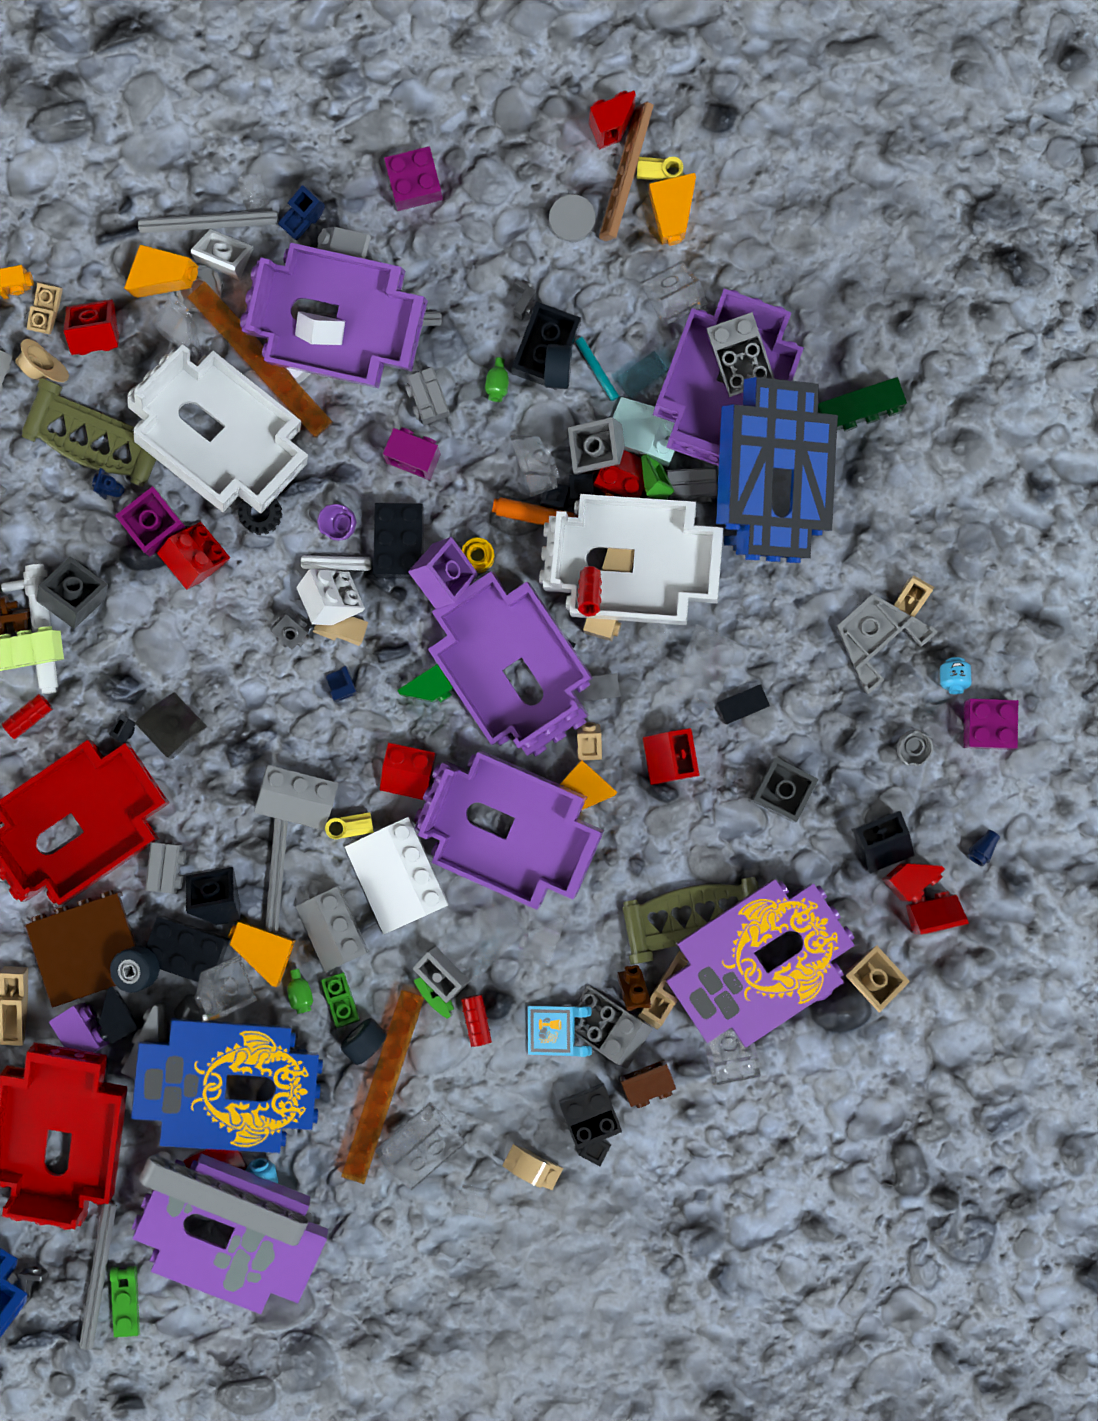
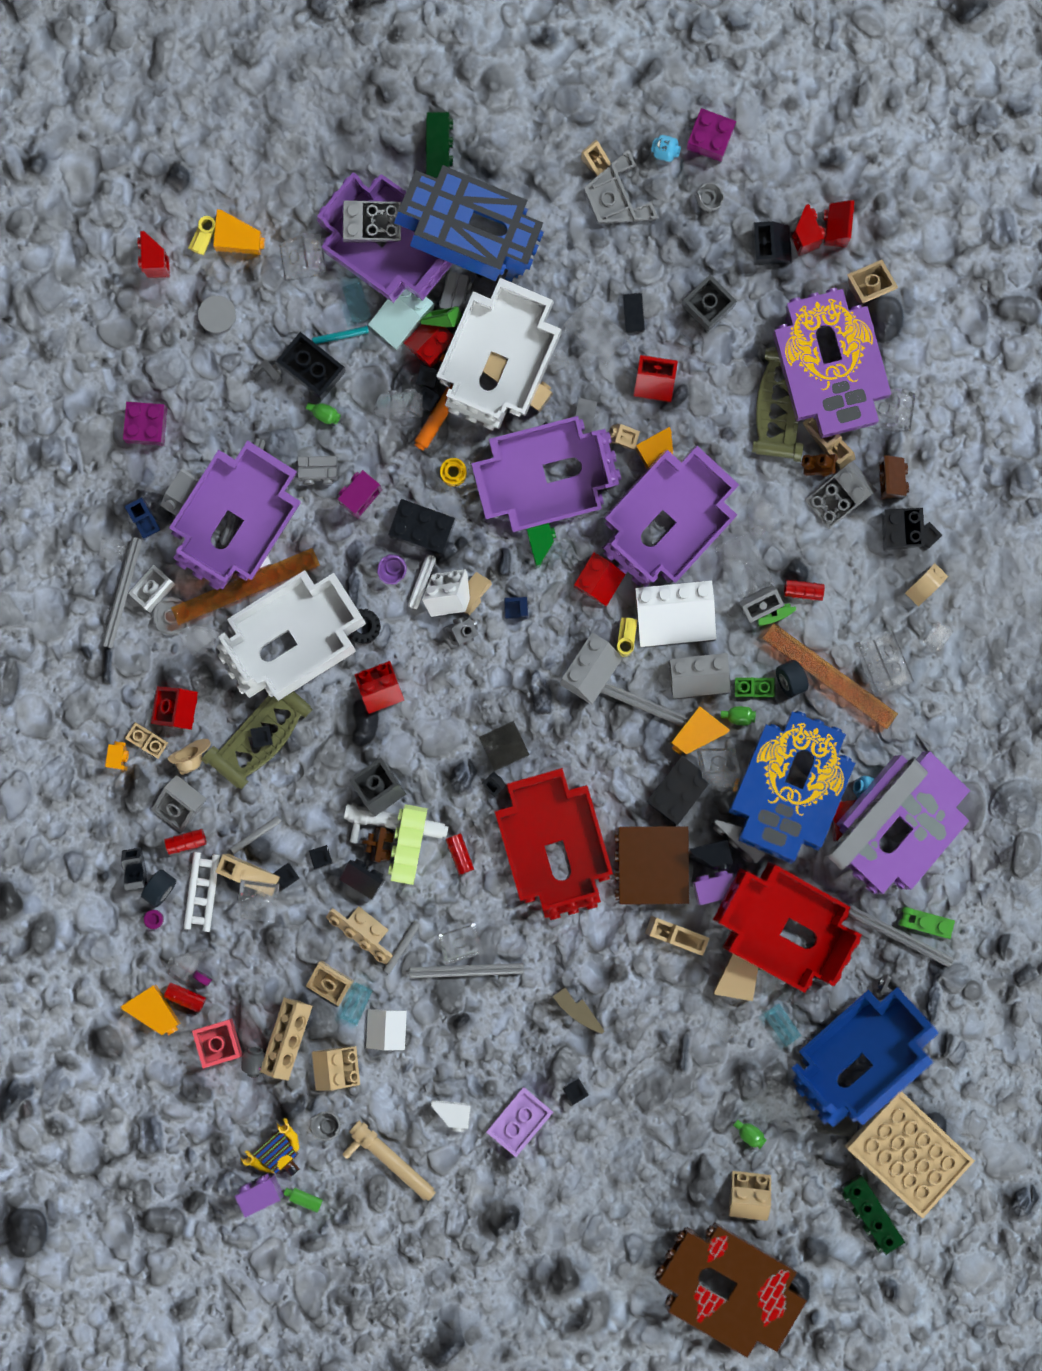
camera: 70 degrees left, 0 degrees up
dark blue hinge [92,468,125,500] -> none
black wheel [110,946,160,993] -> none
magenta brick [115,486,187,557] -> none
light orange slope [124,245,199,298] -> none
light grey brick [145,842,186,894] -> none
black slope [186,867,241,925] -> none
white slope [295,311,345,345] -> none
medium lavender brick [408,537,479,609] -> none
medium azure flag [528,1006,592,1057] -> none
black wheel [544,344,572,389] -> none
light grey slope [568,417,625,474] -> none
red axle [577,566,602,616] -> none
medium nougat tile [599,102,654,242] -> none
dark blue cone [968,830,1000,866] -> none
none -> black plate [250,725,273,748]

